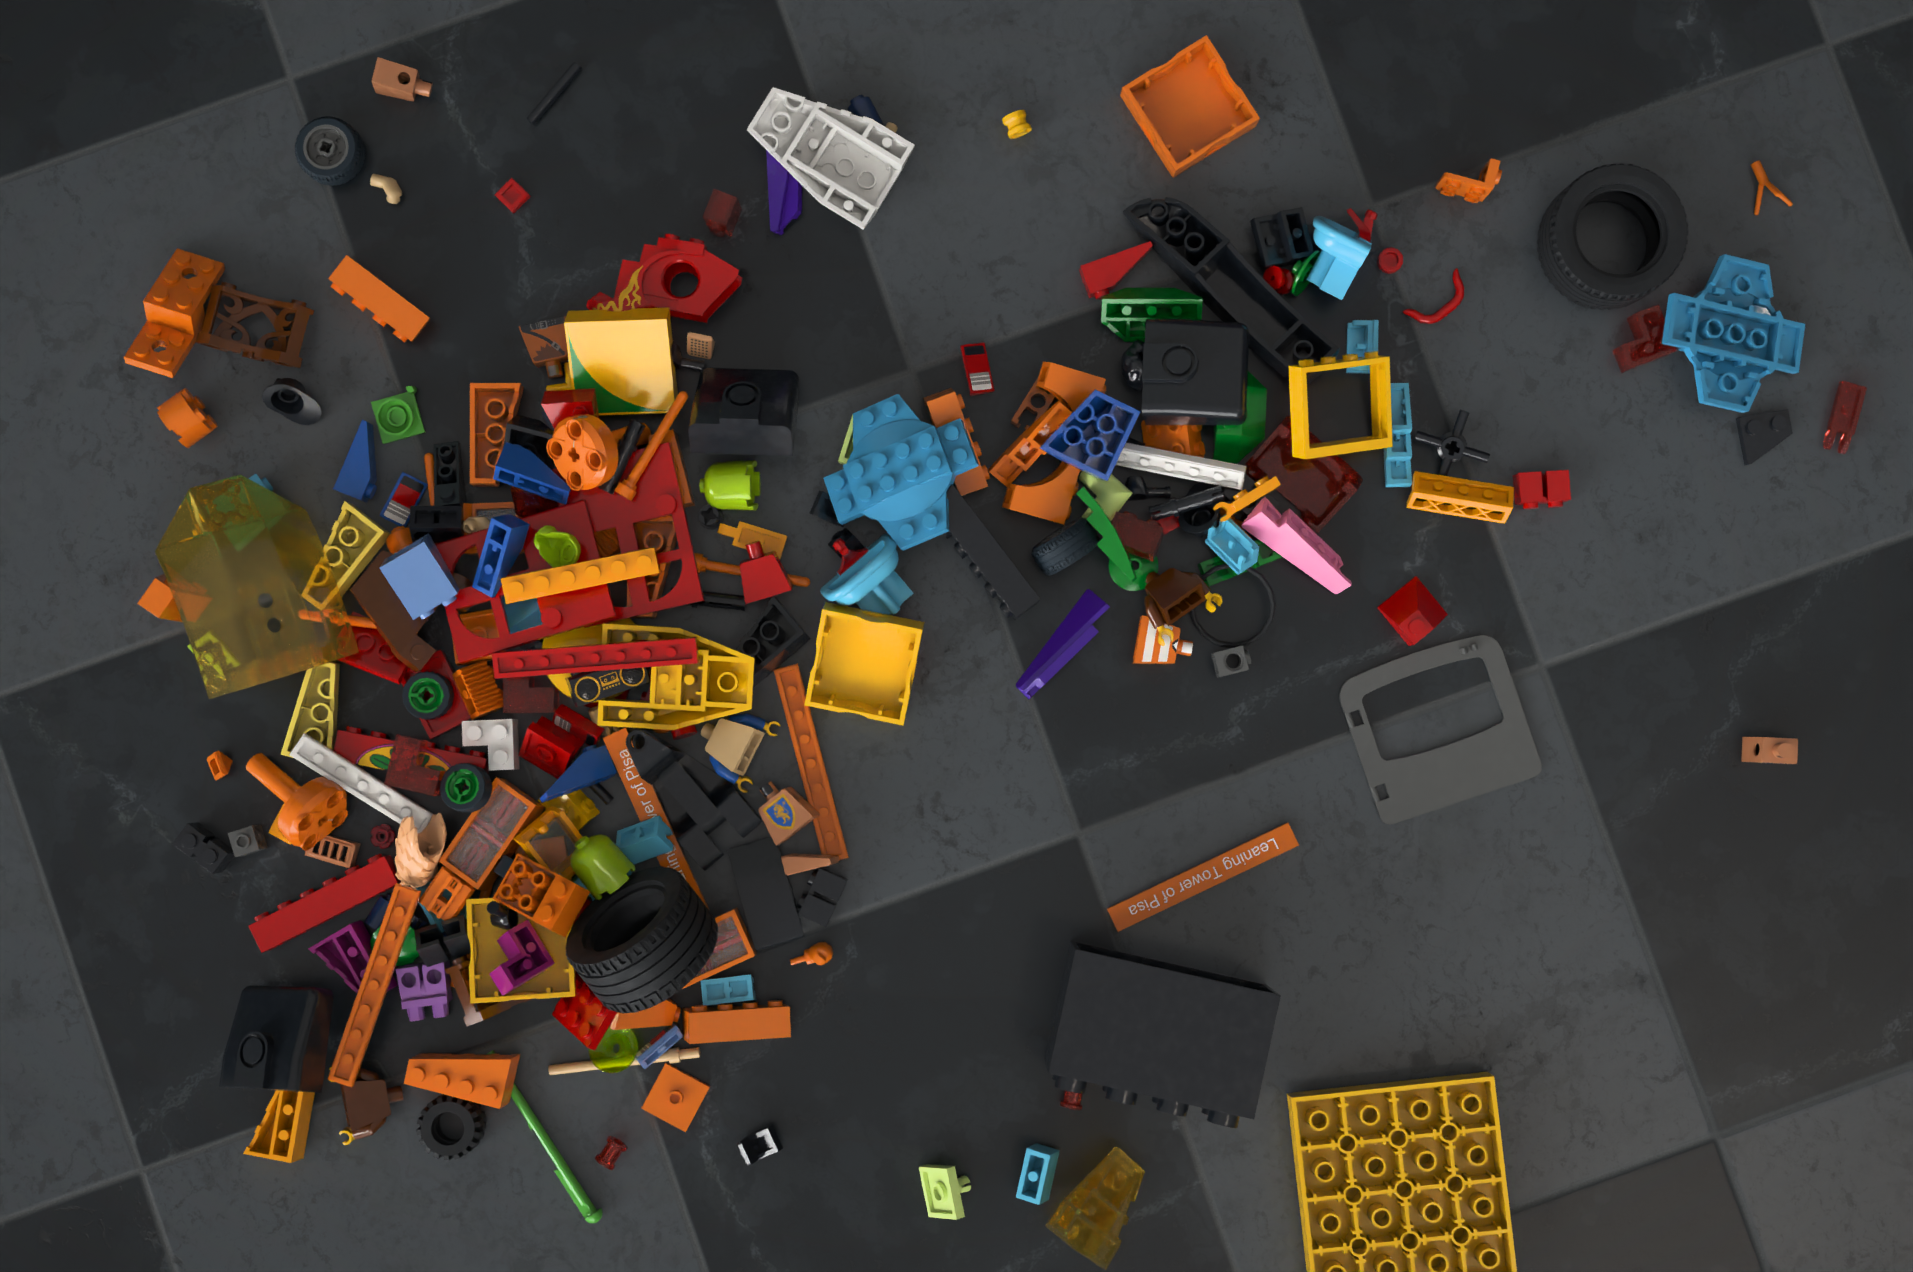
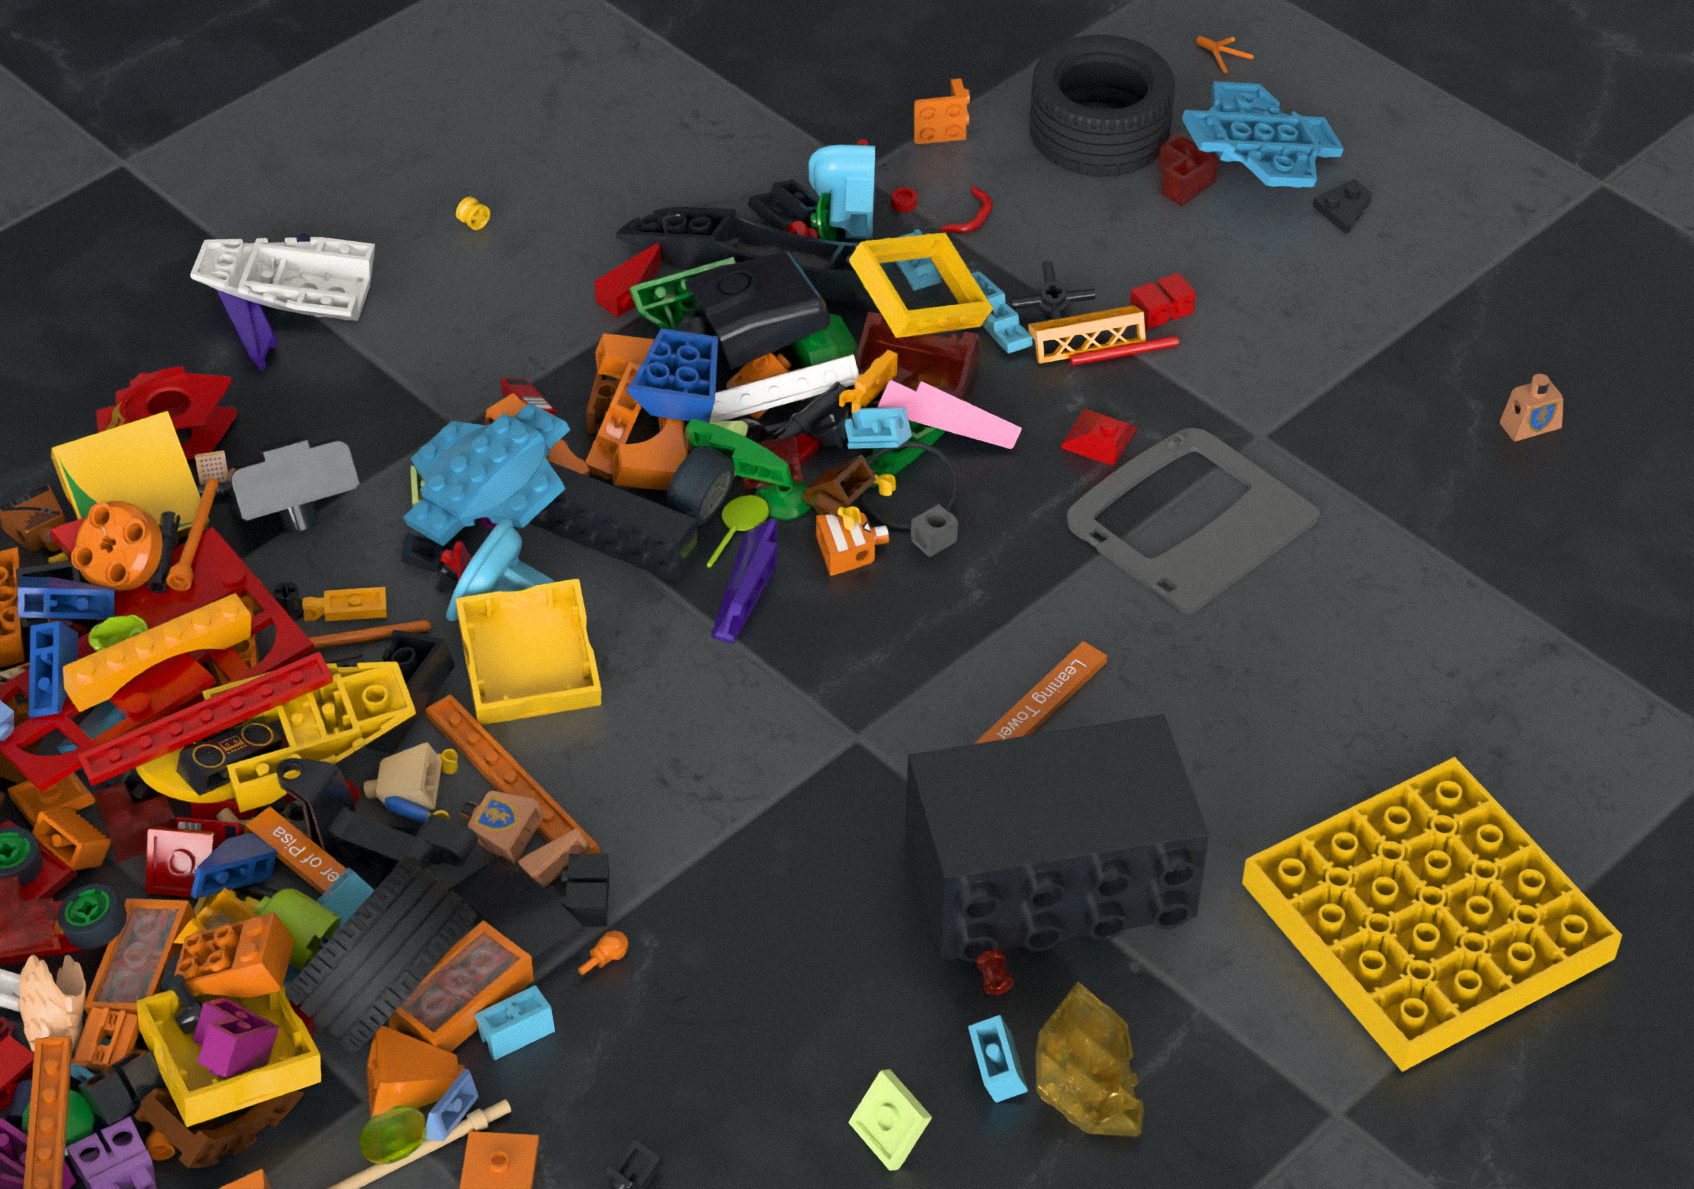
camera: 25 degrees left, 40 degrees down
white brick [462,719,520,771] -> none
red plate [552,972,617,1050] -> none
orange wedge [682,1000,791,1044] -> none
lime cylinder [699,460,761,511] -> none
clear red brick [703,189,742,237] -> none
red torso [740,541,793,604] -> none
orange tile [1120,35,1260,178] -> none
clear red hinge [1823,381,1867,454] -> none
none -> lime piece [707,495,769,568]
none -> bar [1069,335,1179,366]

